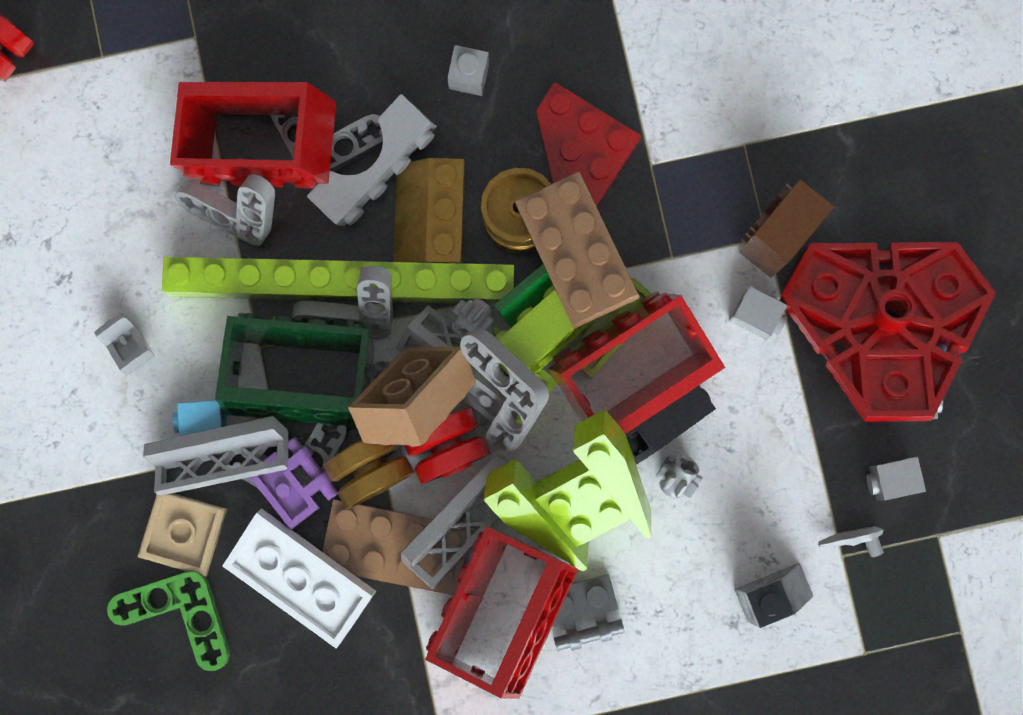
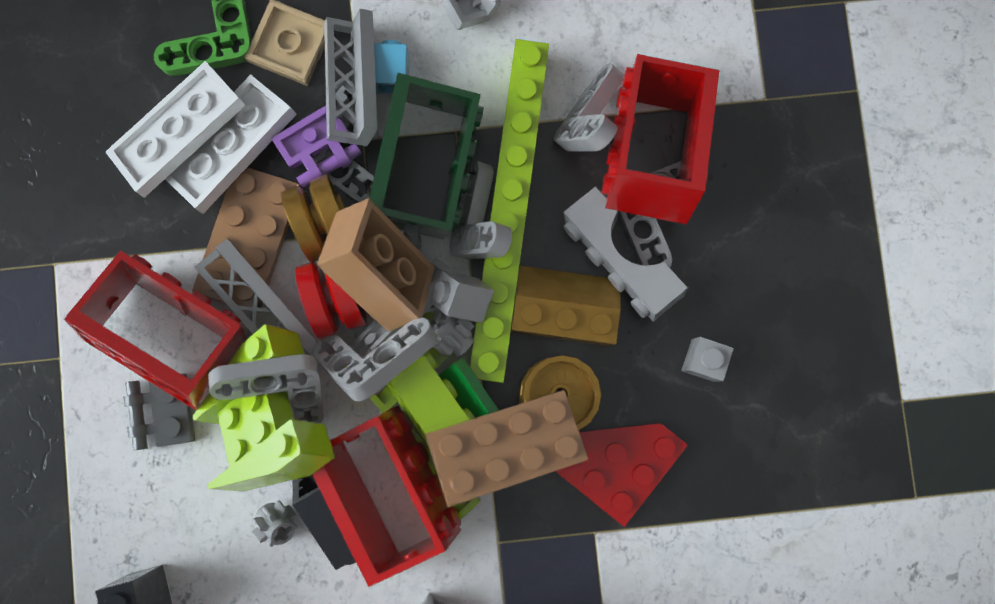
camera: 90 degrees right, 0 degrees up
none -> white plate [106,61,245,198]
none -> light grey beam [209,354,324,424]
none -> light grey brick [431,270,494,323]

